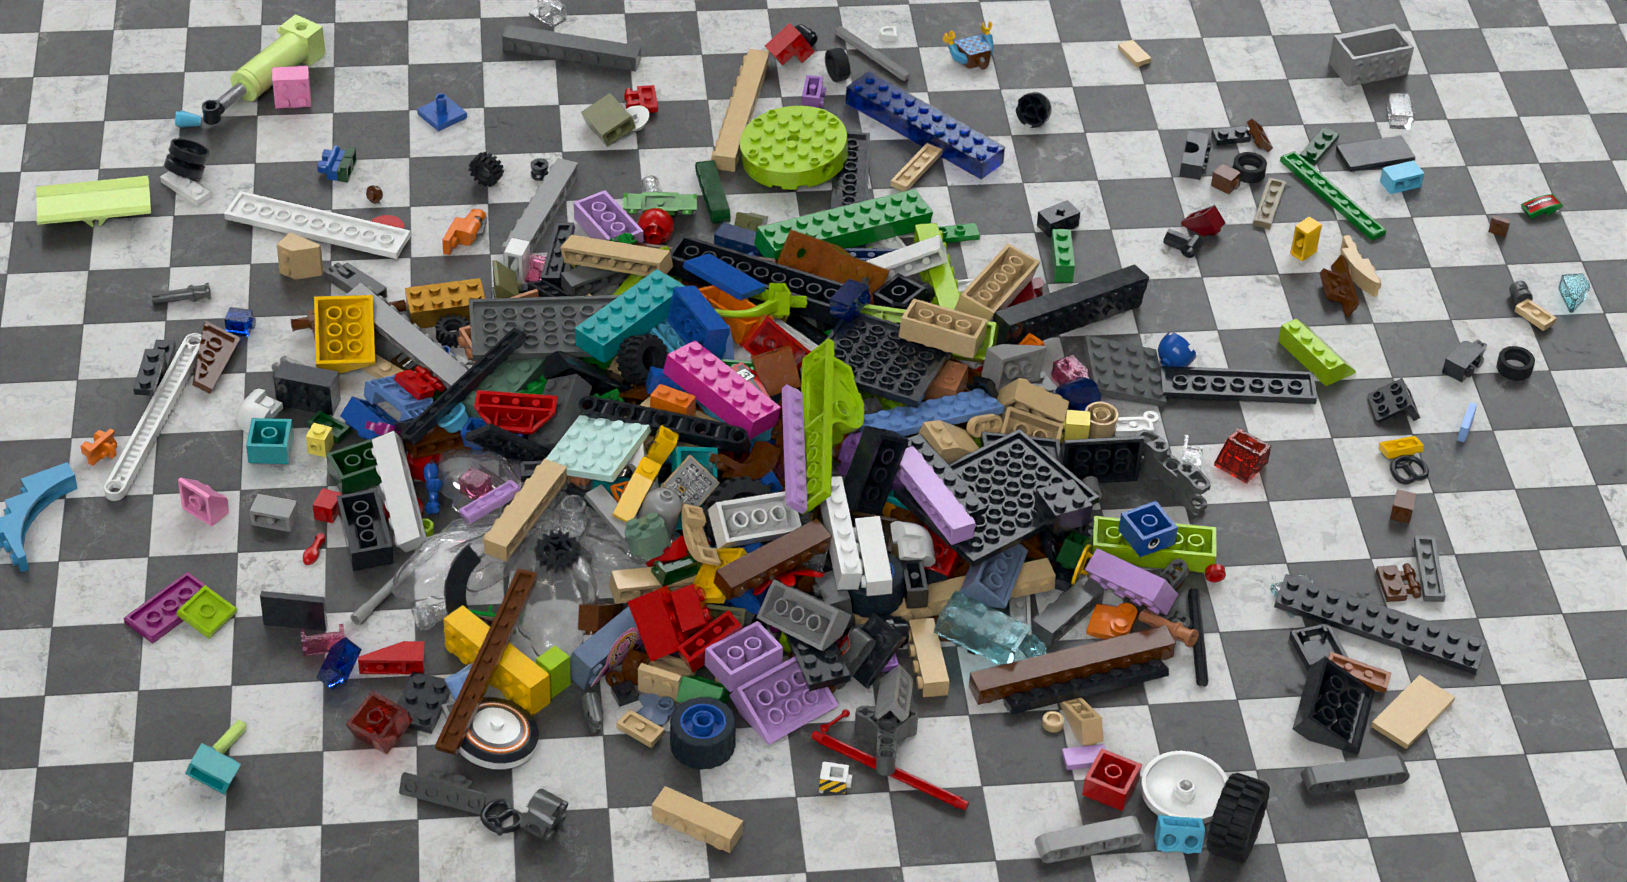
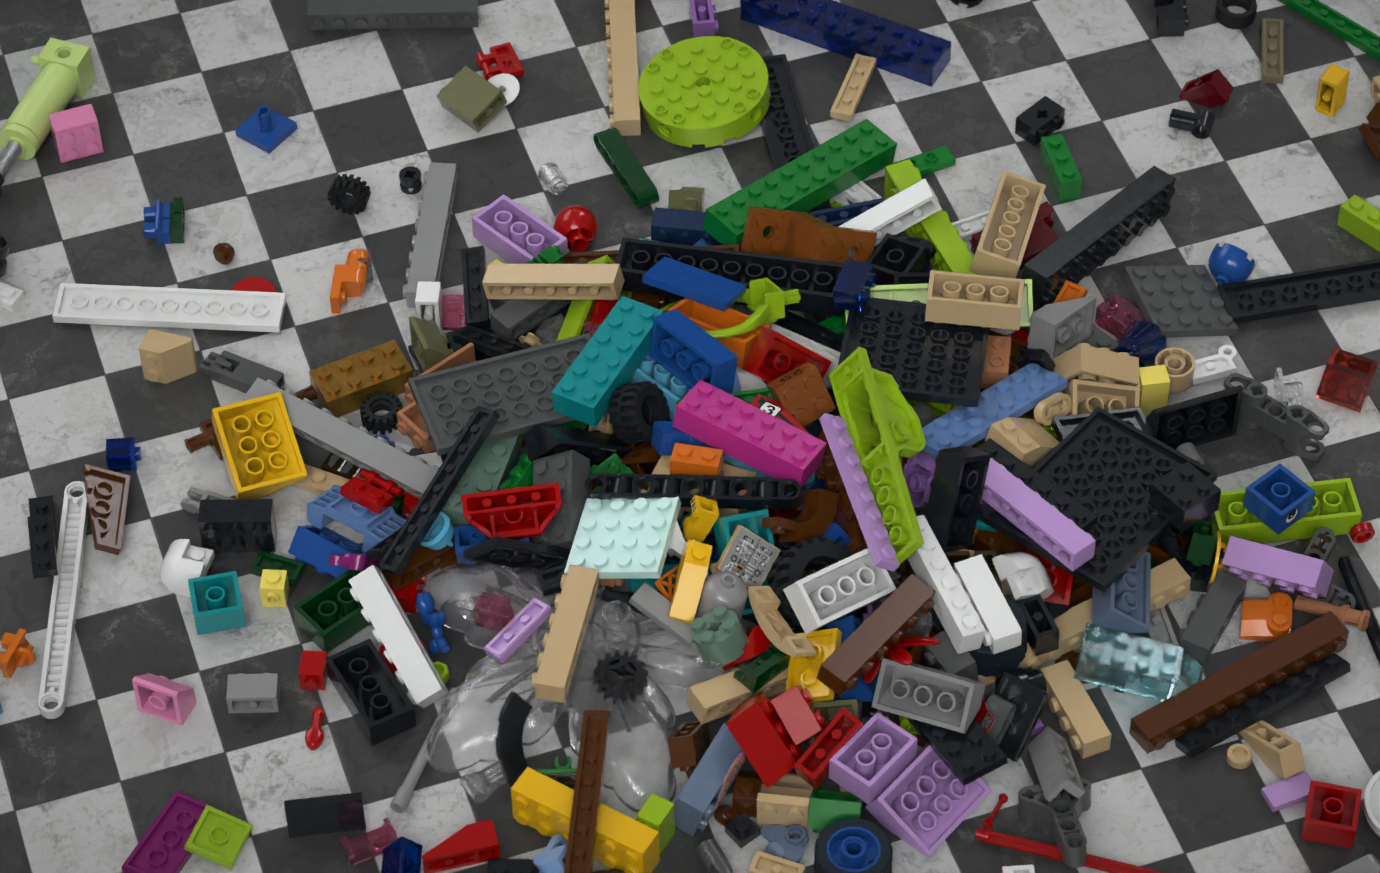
camera: 10 degrees left, 5 degrees up
dark grey pin [151,282,211,305] -> none
bright green bracket [623,192,697,216] -> none
reddish brown brick [1211,163,1241,194] -> none

